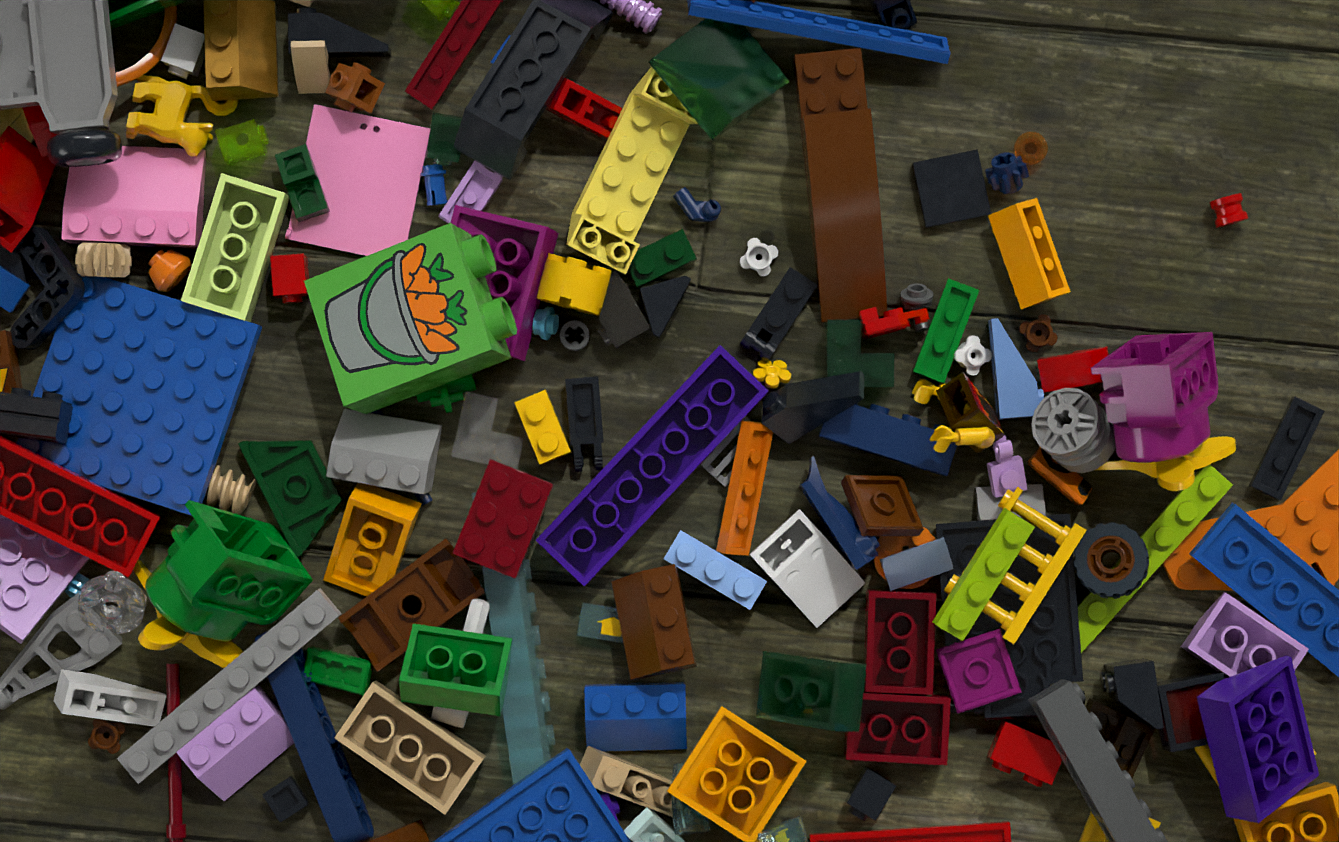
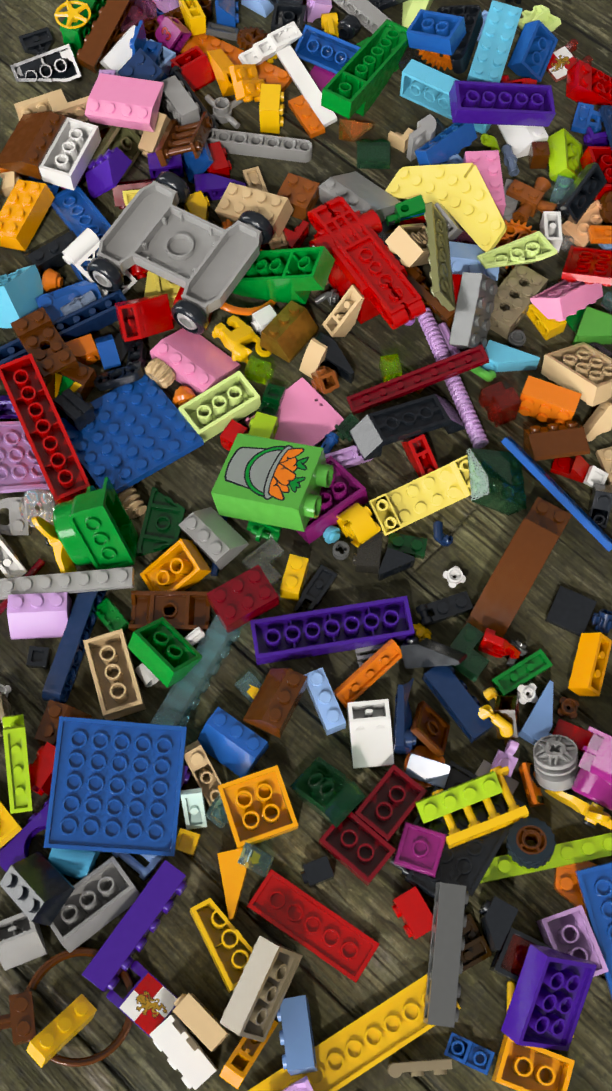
camera: 35 degrees right, 20 degrees down
none -> lime hinge [246,412,279,439]

